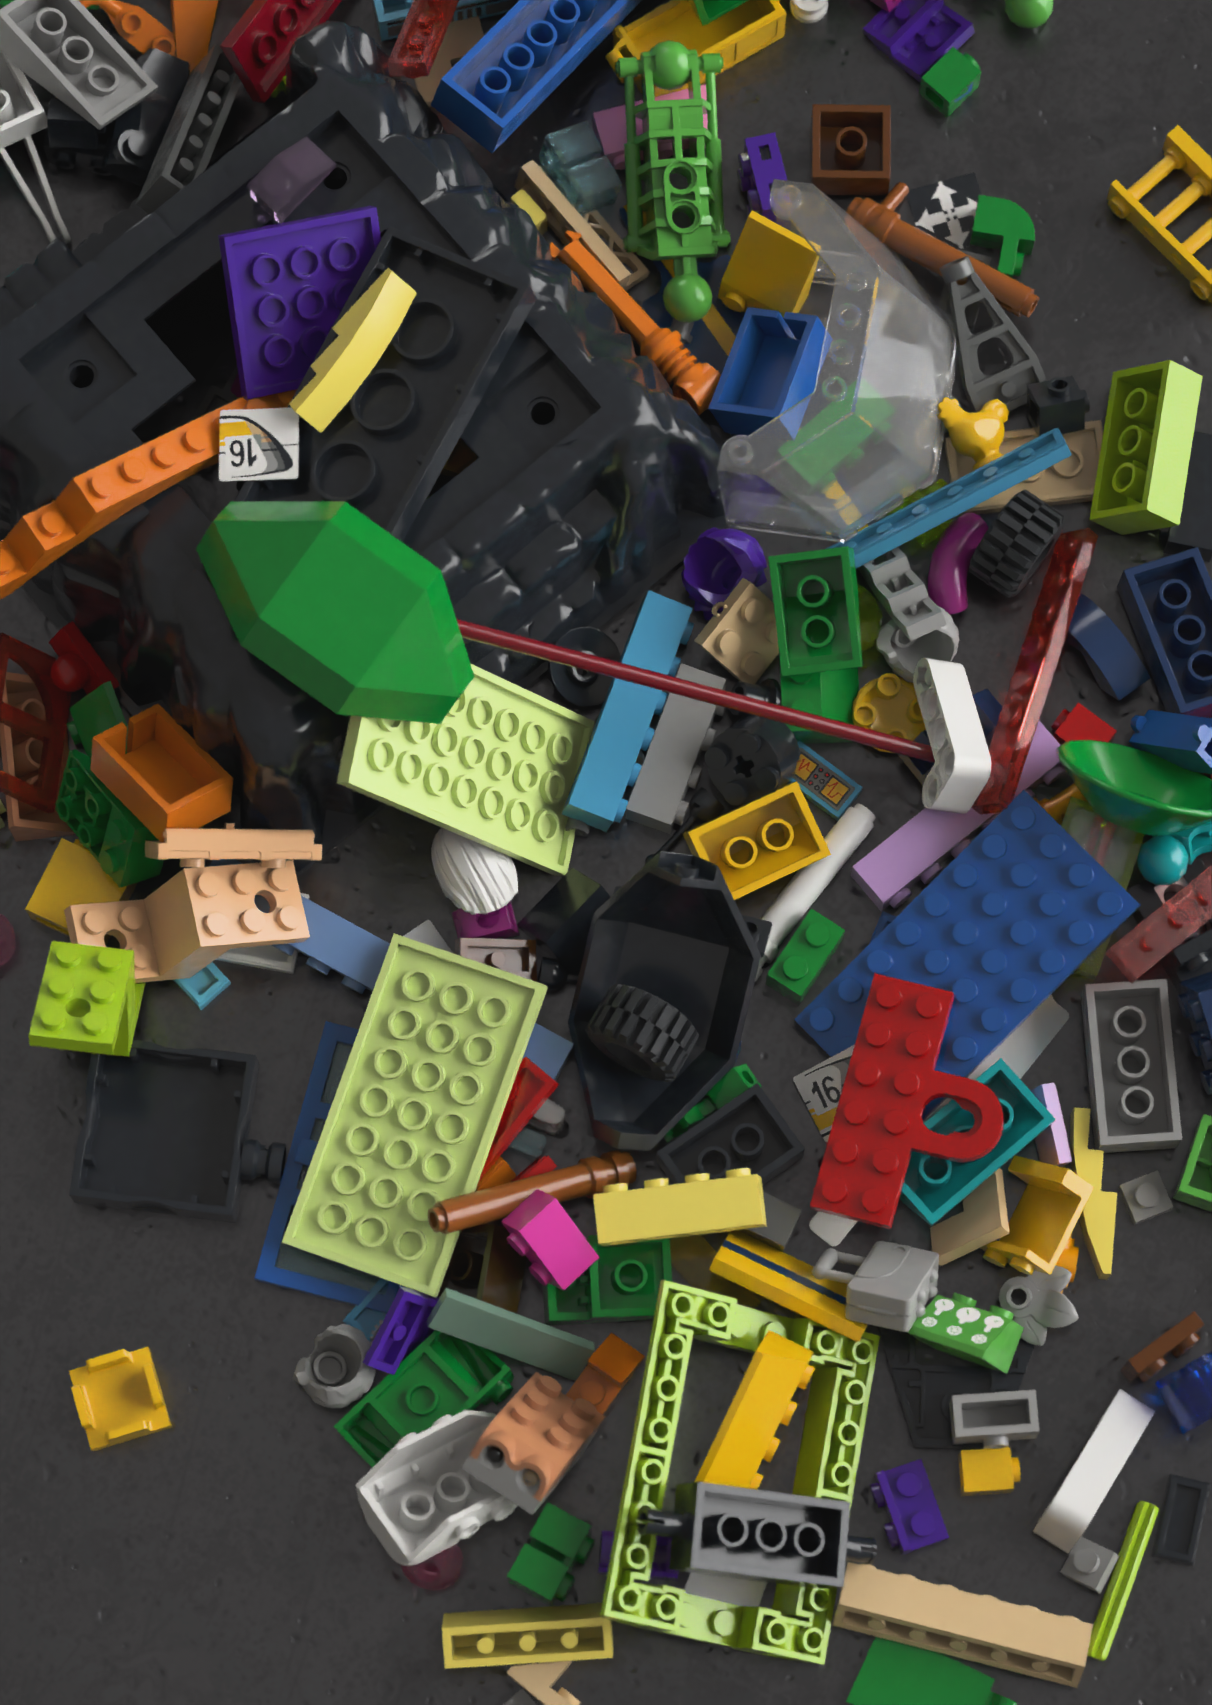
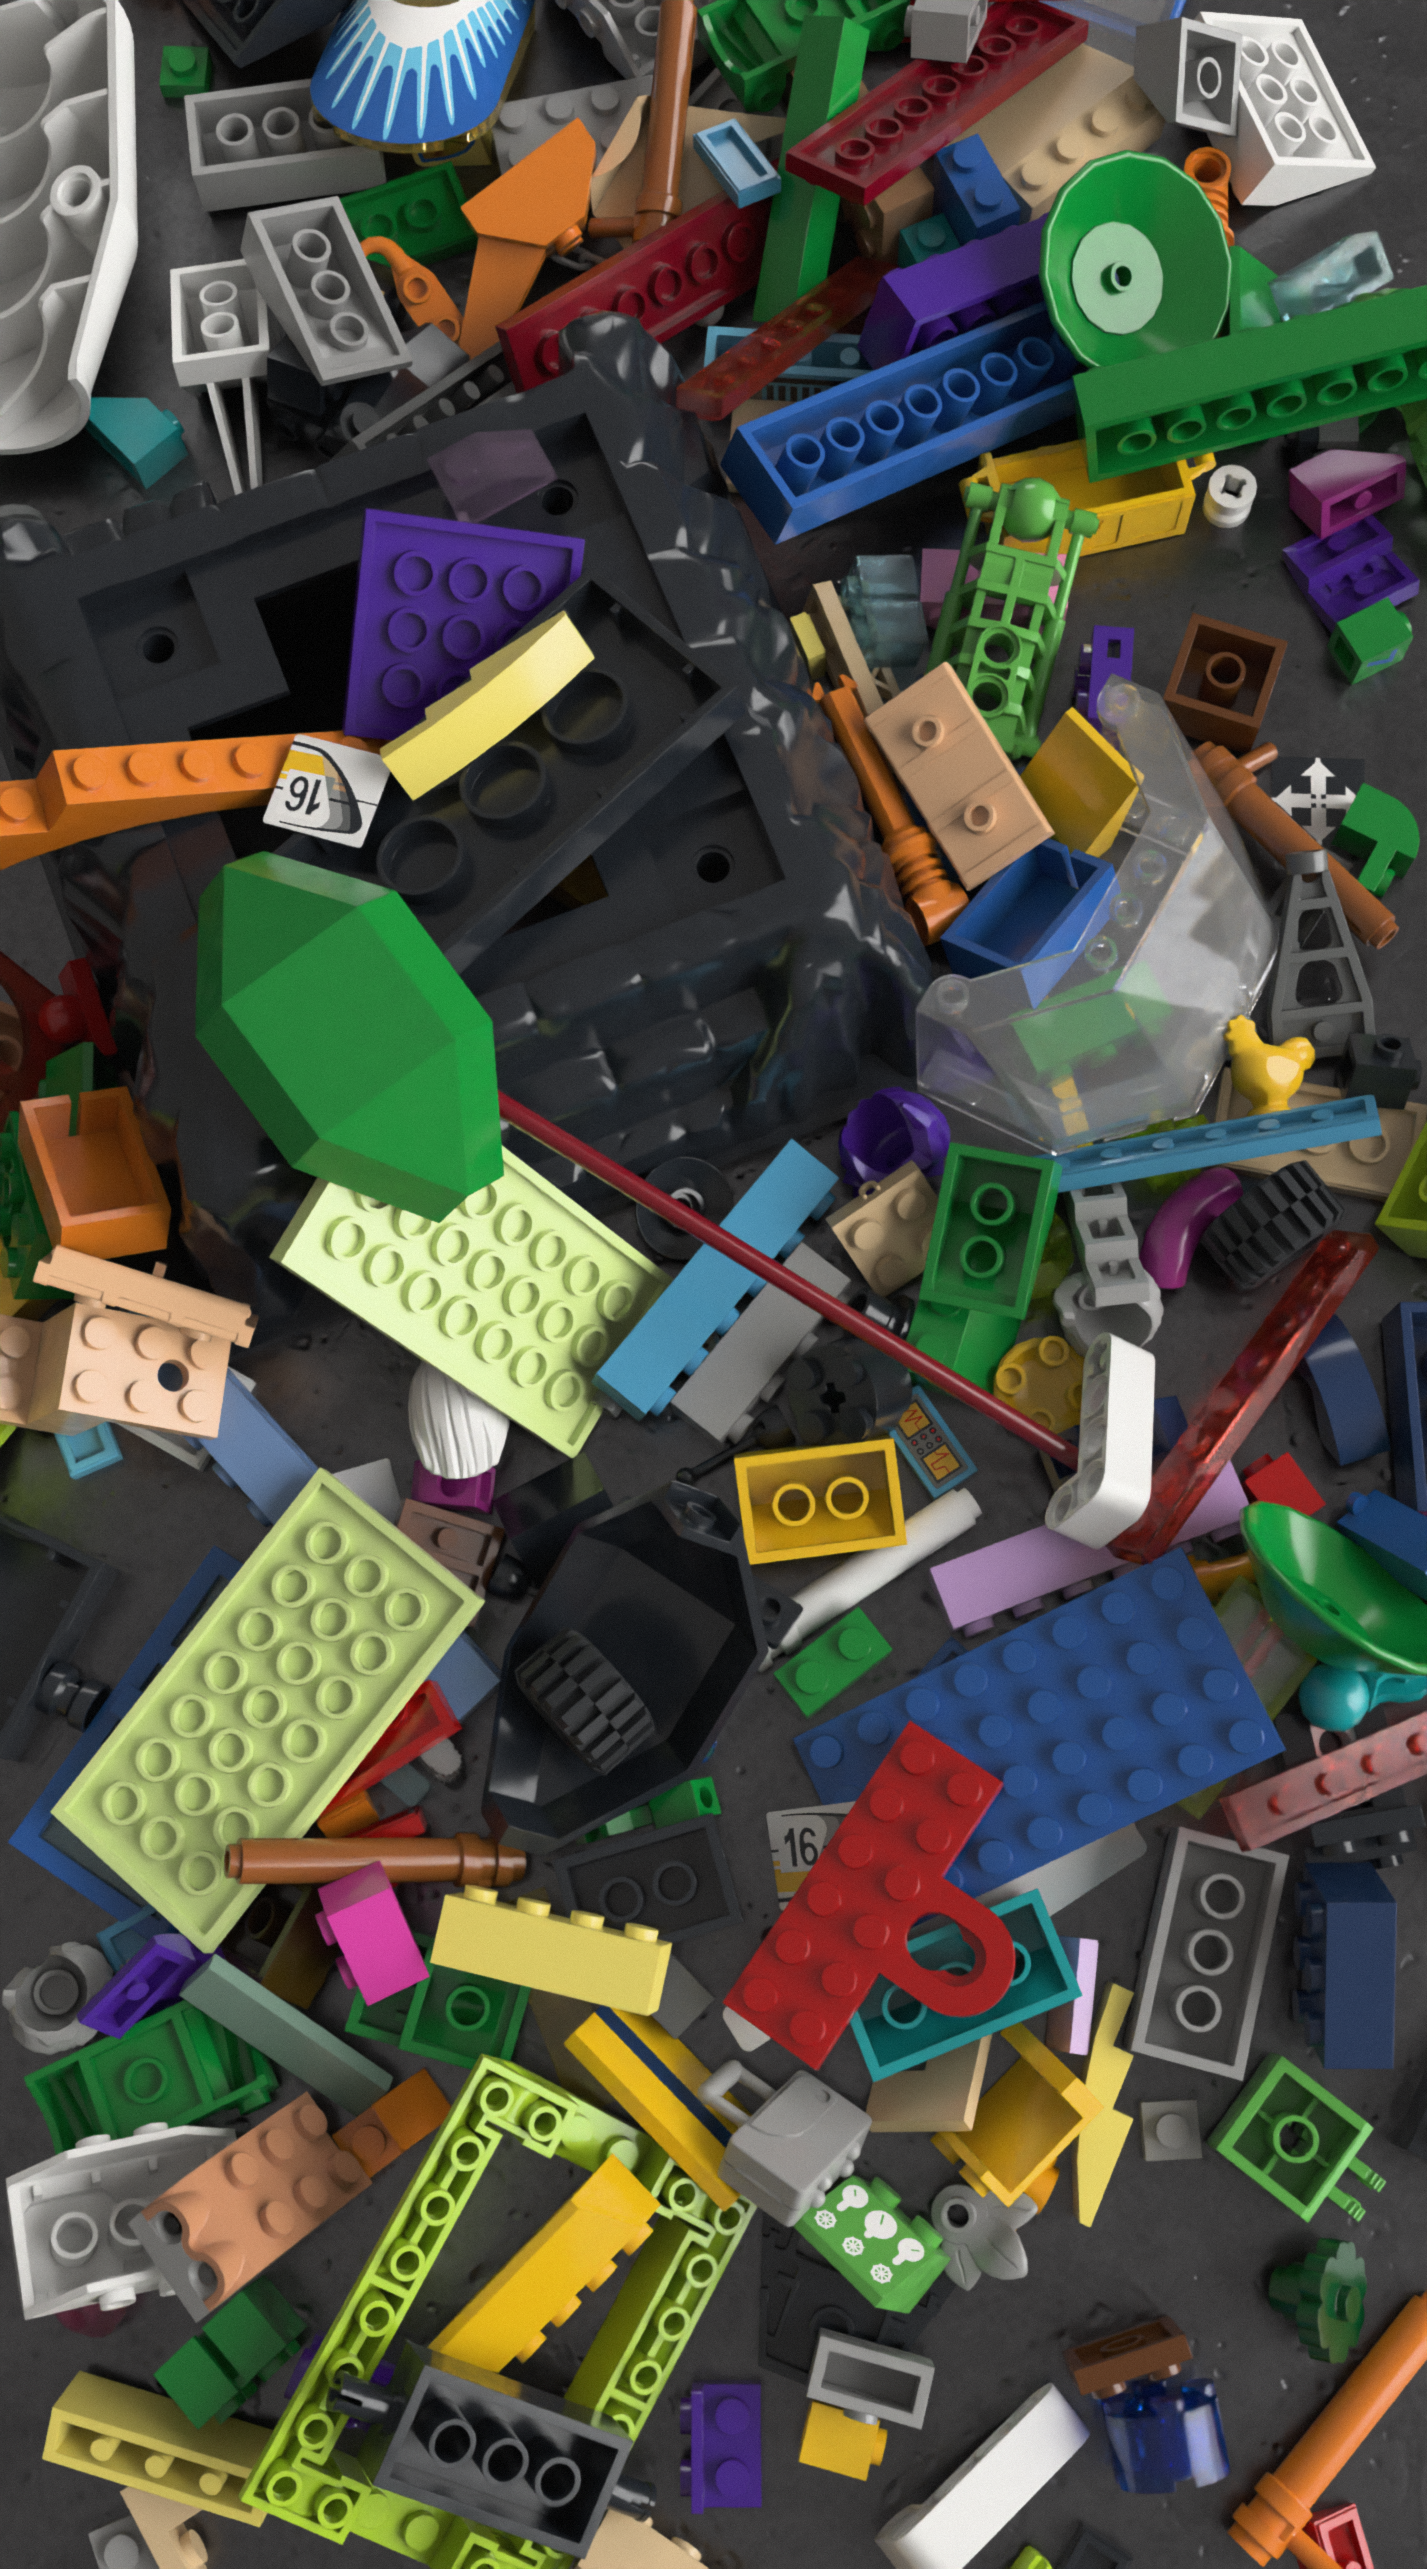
camera: 25 degrees right, 0 degrees up
none -> light nougat container [863,662,1055,891]

